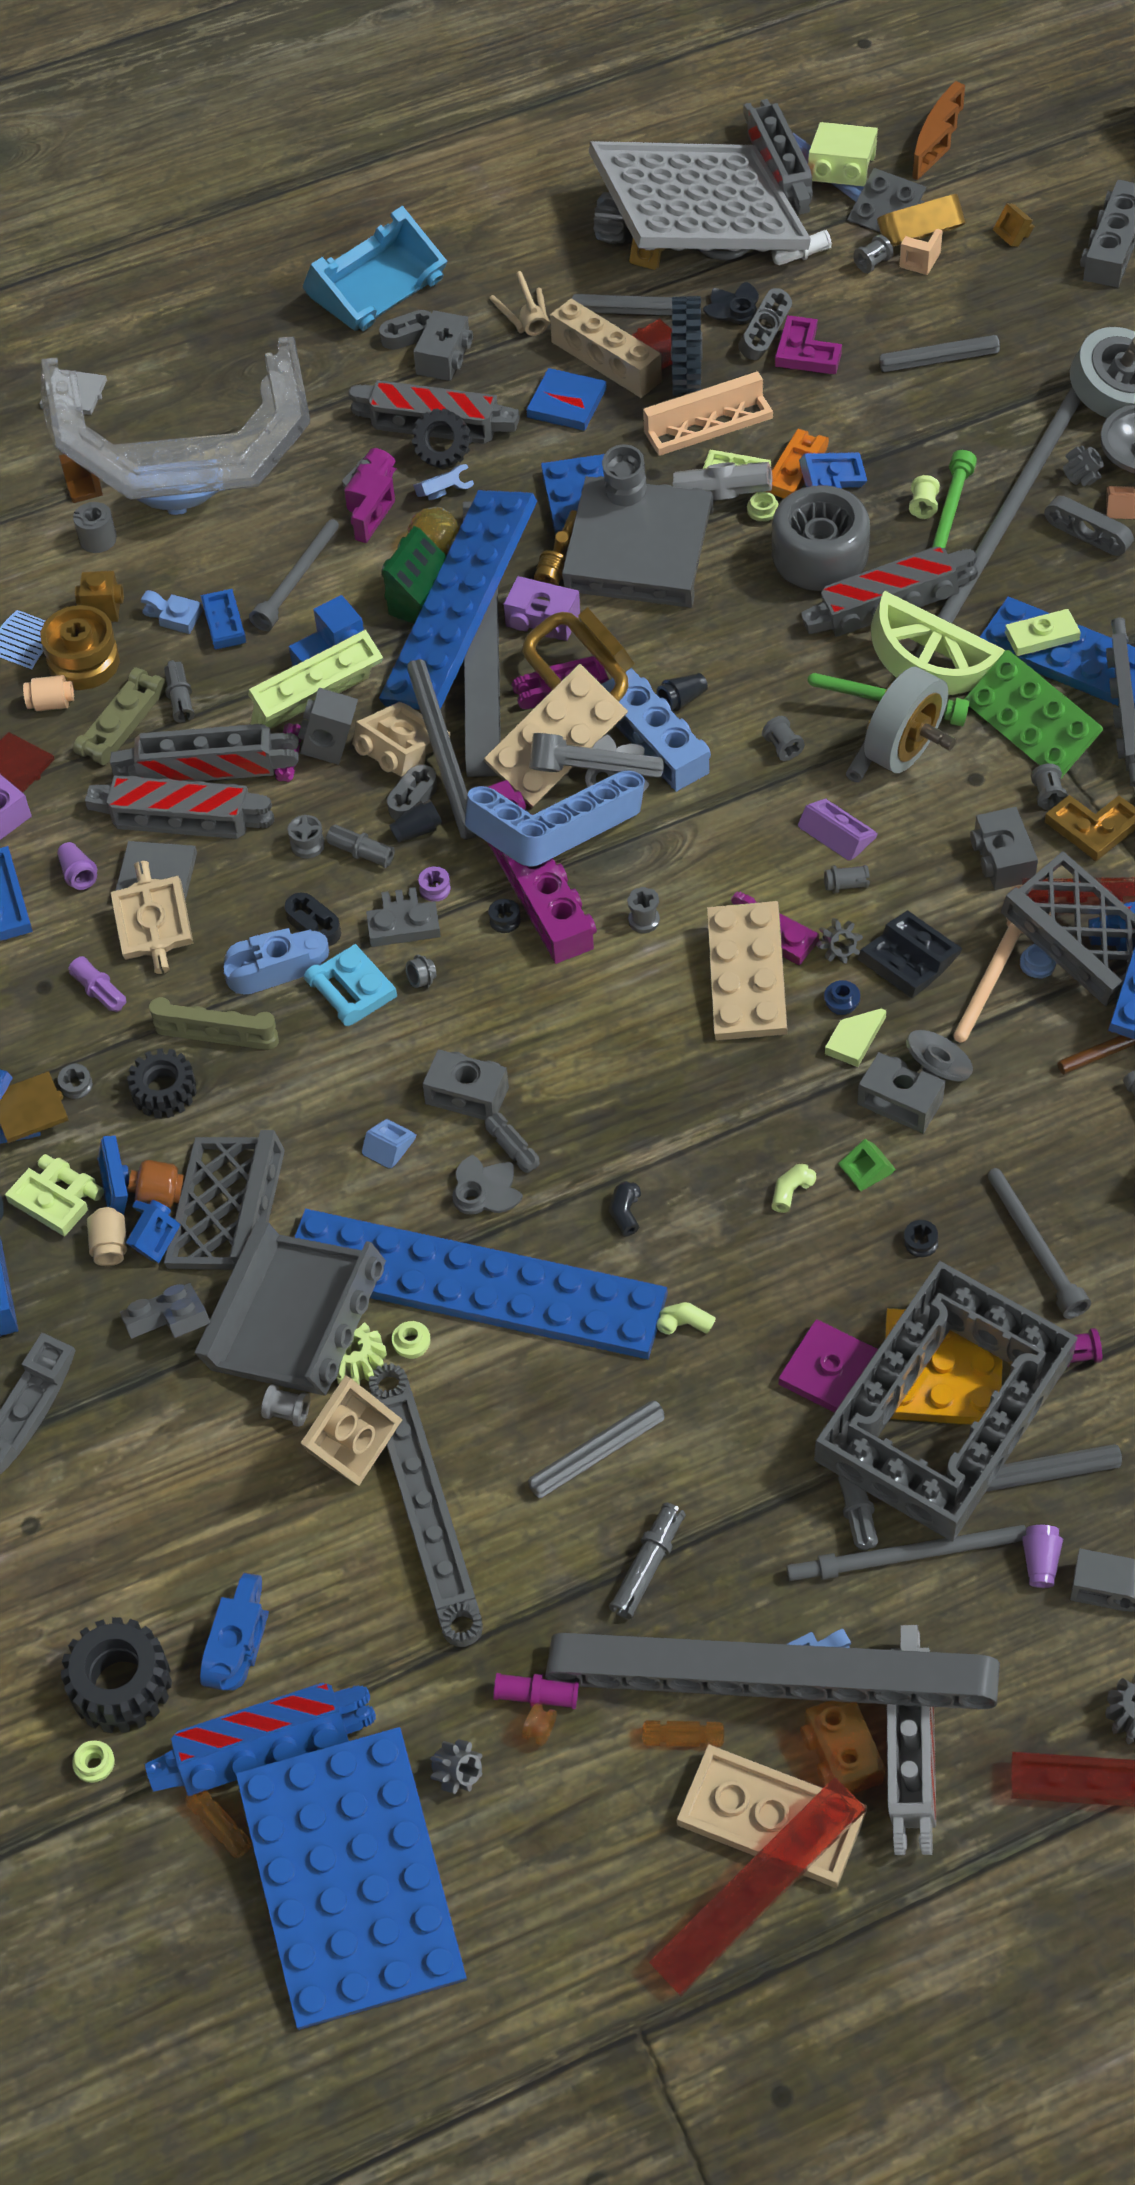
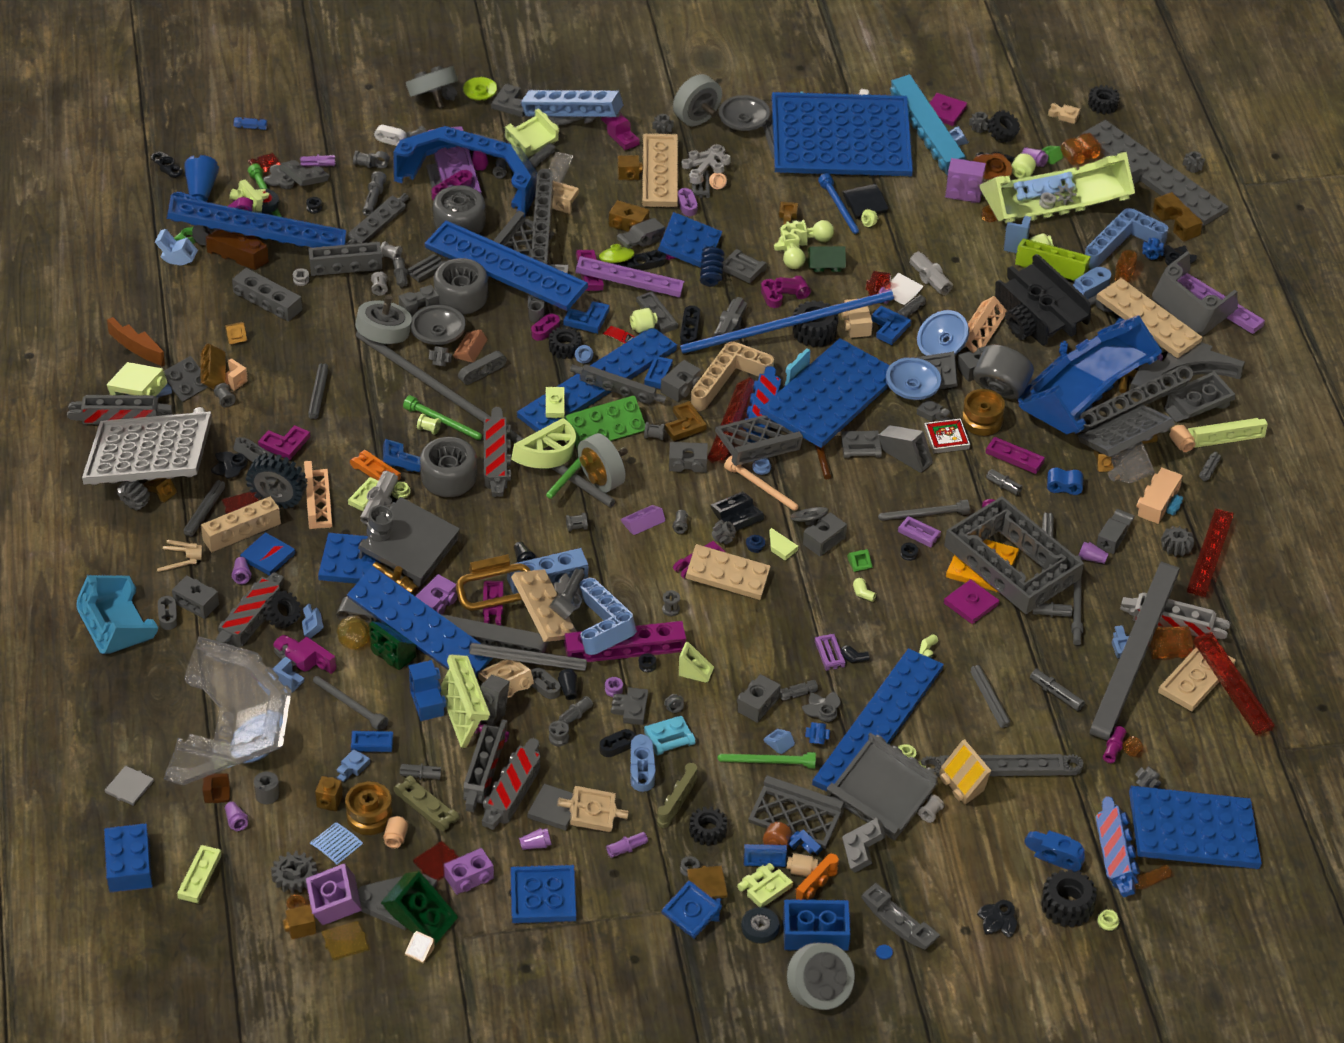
camera: 80 degrees left, 10 degrees down
clear orange axle [642,1720,724,1747] -> none
none -> medium lavender cone [225,802,248,831]
none -> medium lavender cone [232,557,251,584]
none -> medium blue panel [272,657,304,693]
none -> yellowish green slope [679,642,714,683]
none -> bright green piece [717,752,816,769]
none -> orange plate [795,854,839,900]
none -> blue gear [805,723,830,744]
none -> medium lavender tile [815,634,845,671]
none -> medium lavender tile [898,516,941,547]
none -> black plate [977,900,1017,938]

